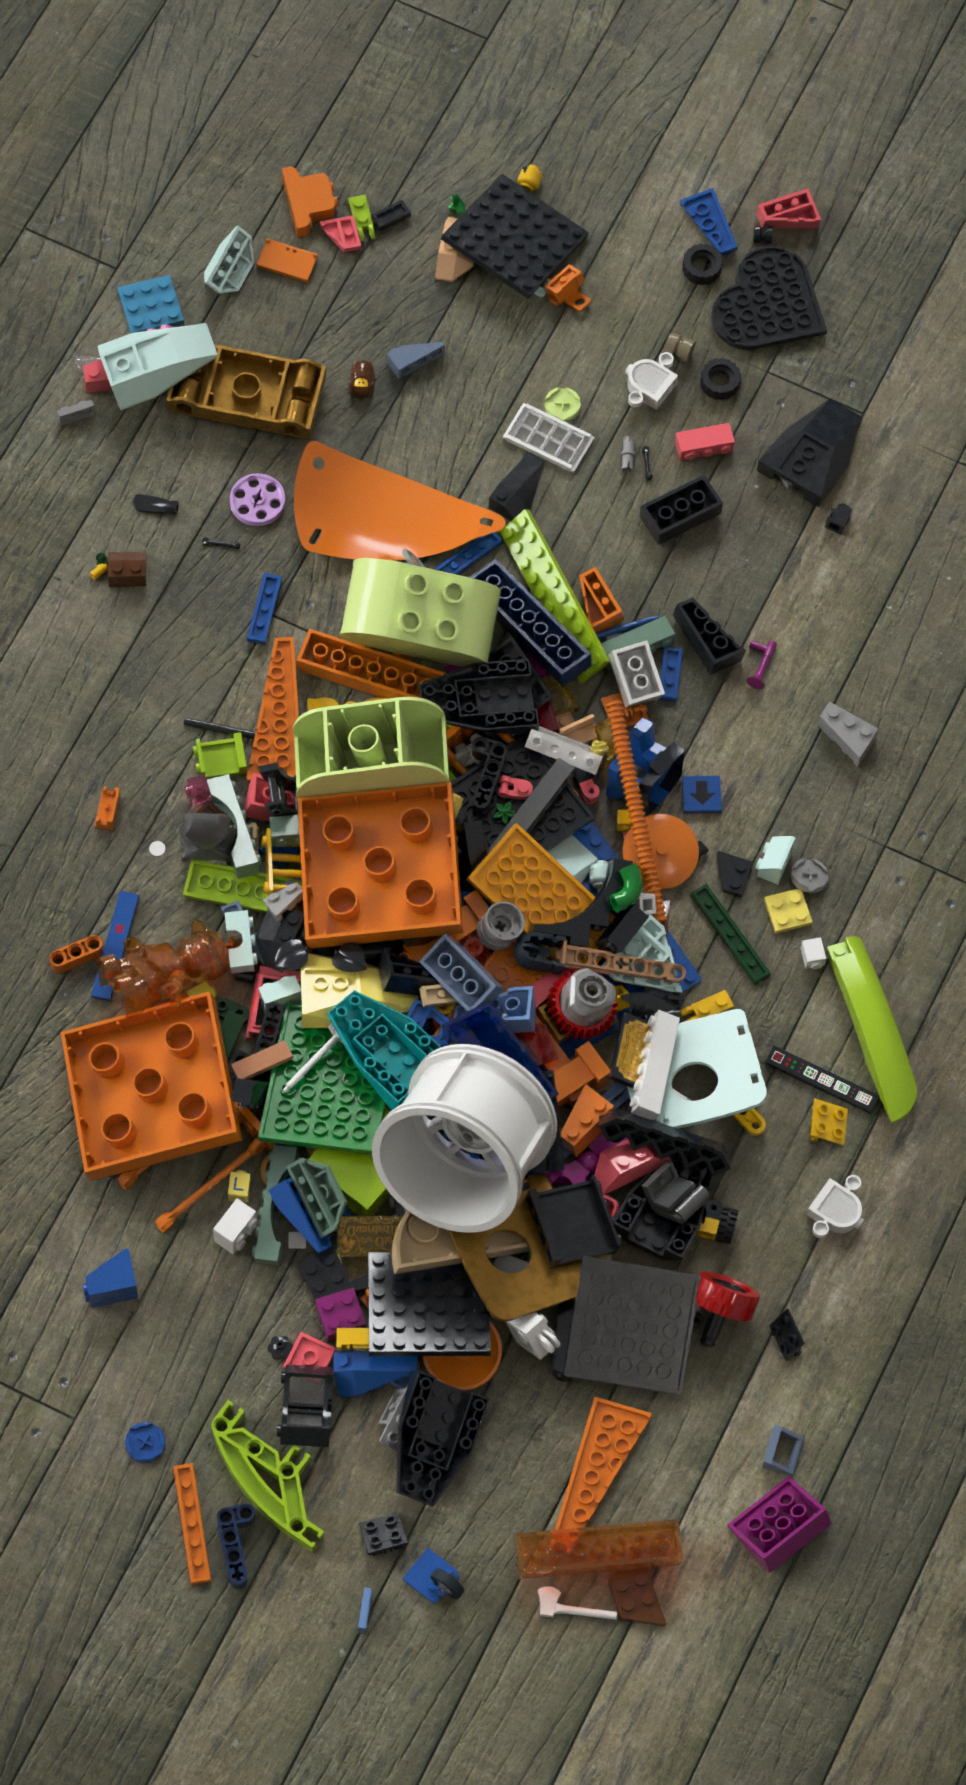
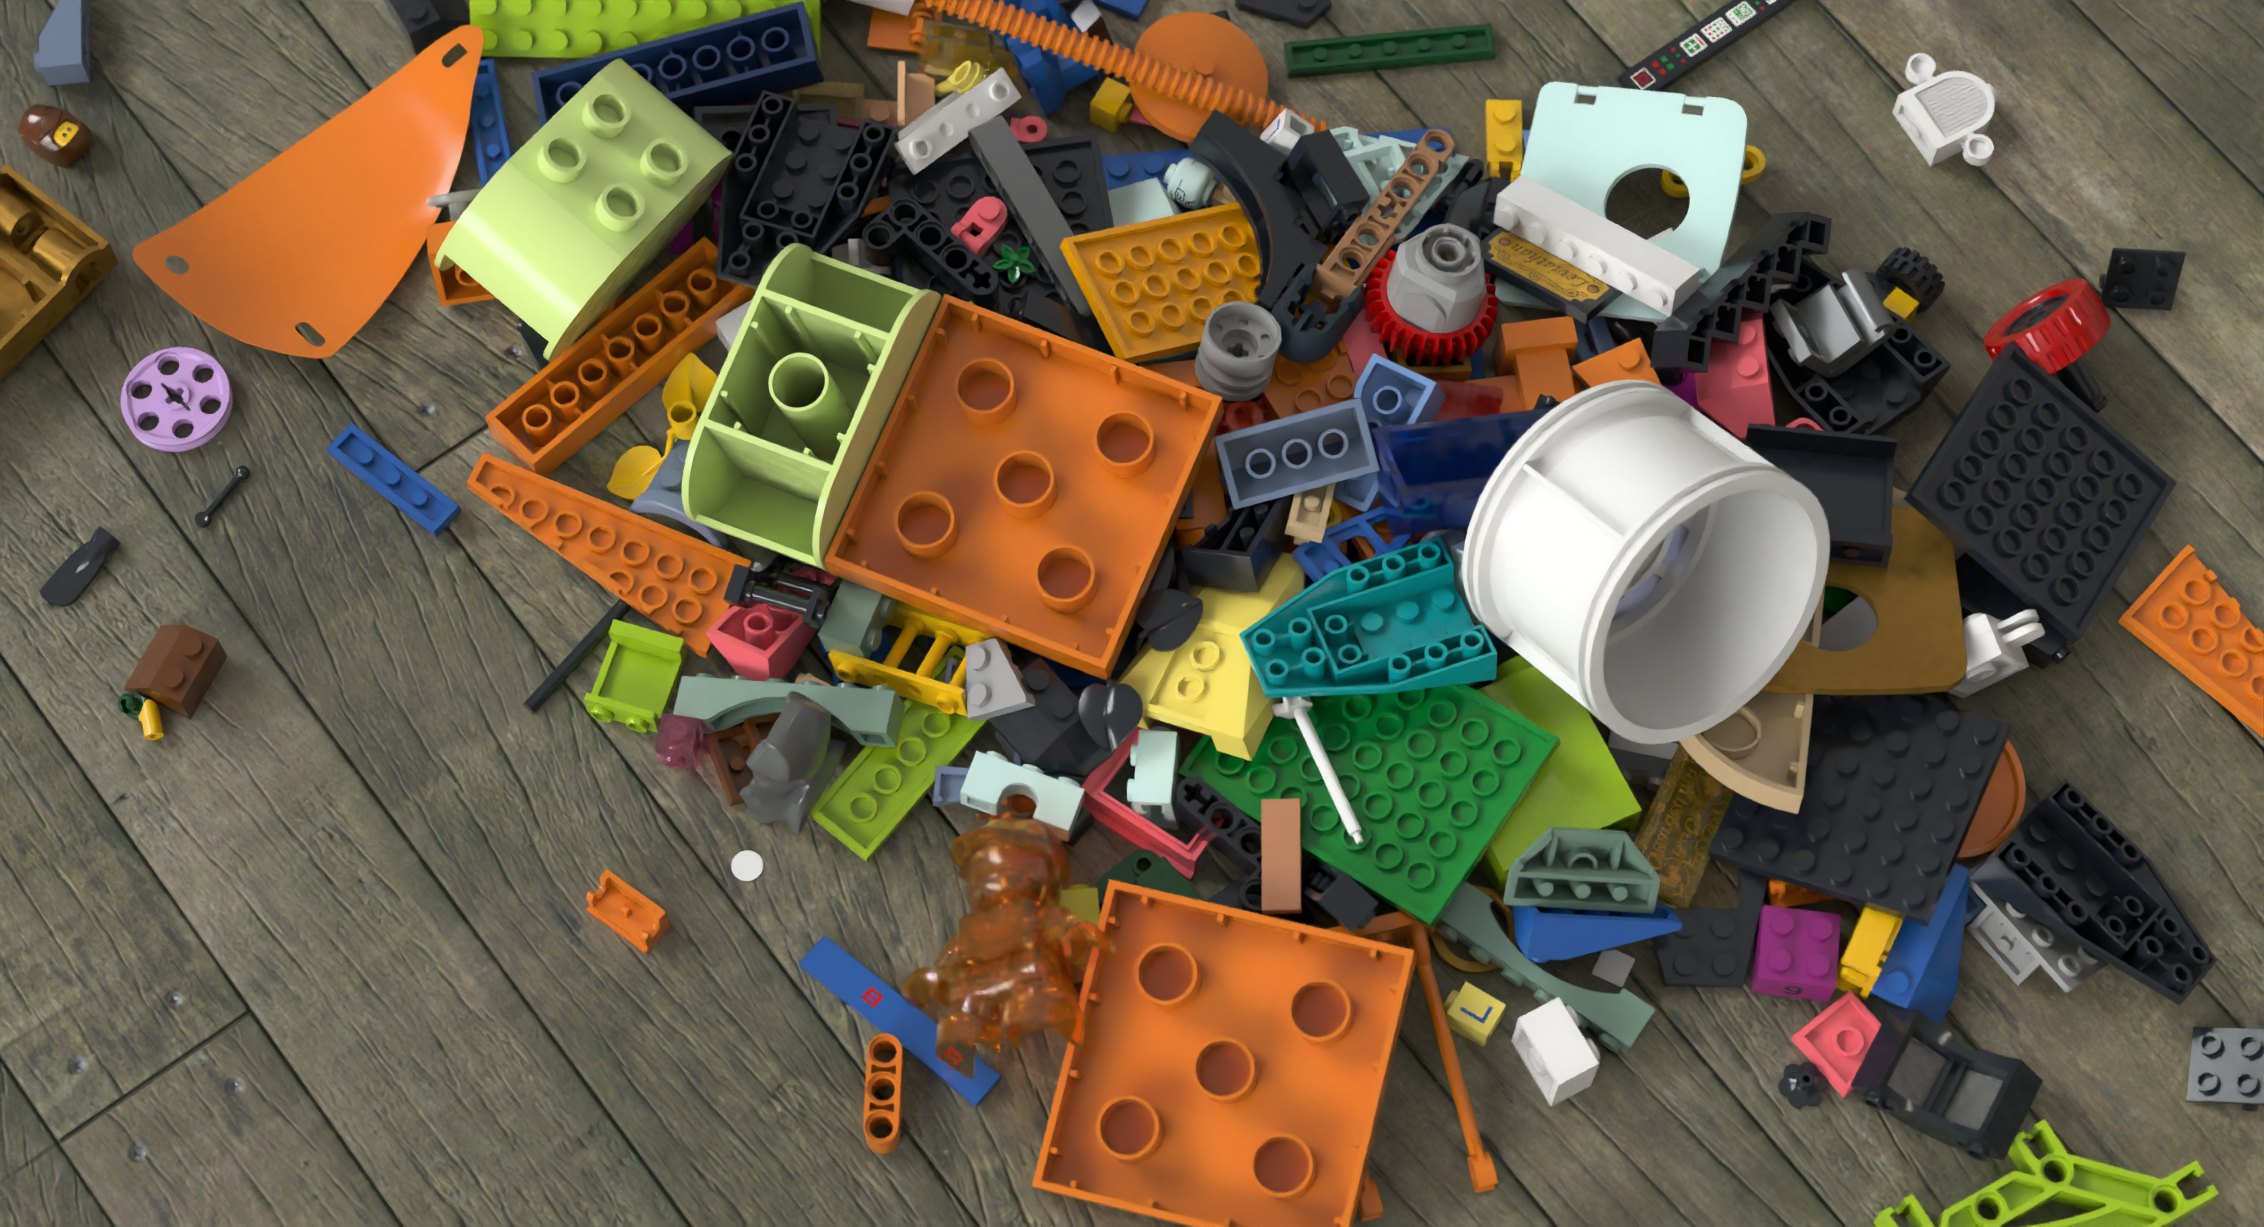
camera: 60 degrees left, 0 degrees up
green cylinder [610,863,643,913] -> none
yellow hinge [809,1098,848,1146] -> none

